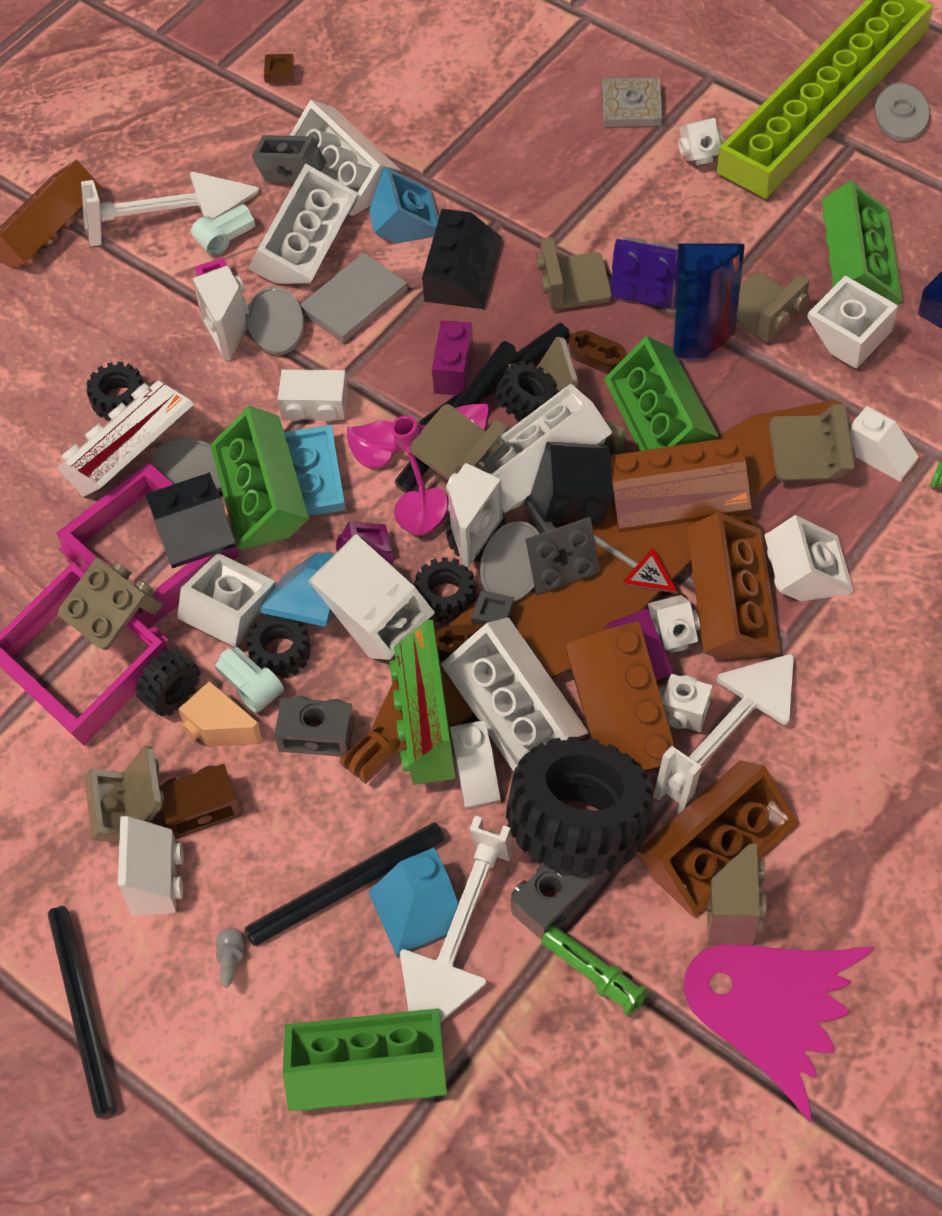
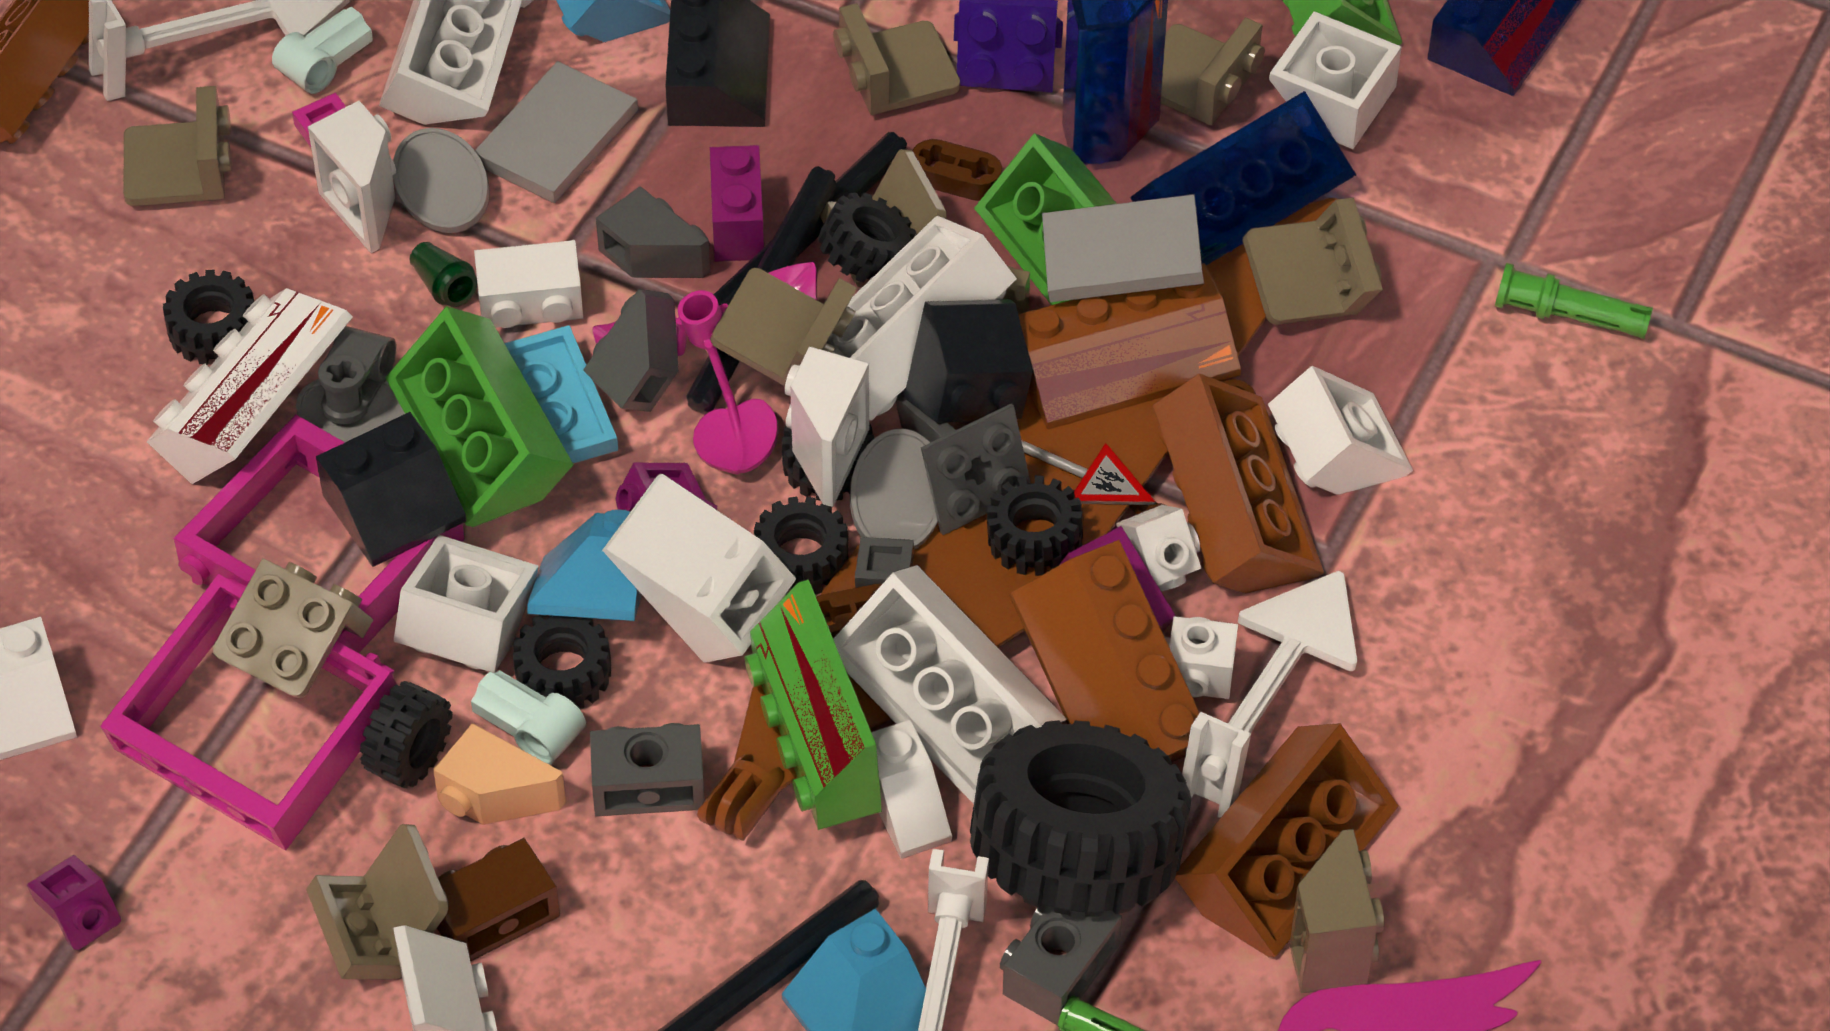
camera: 15 degrees left, 5 degrees down
white slope [849,406,919,482] -> none
none -> dark tan bracket [123,86,232,206]
none -> dark grey piece [318,326,397,424]
none -> dark green cone [409,242,477,307]
none -> dark grey slope [583,289,679,412]
none -> dark grey slope [596,186,710,278]
none -> black tyre [987,475,1083,576]
none -> light grey tile [1042,195,1204,302]
none -> clear blue slope [1130,91,1356,266]

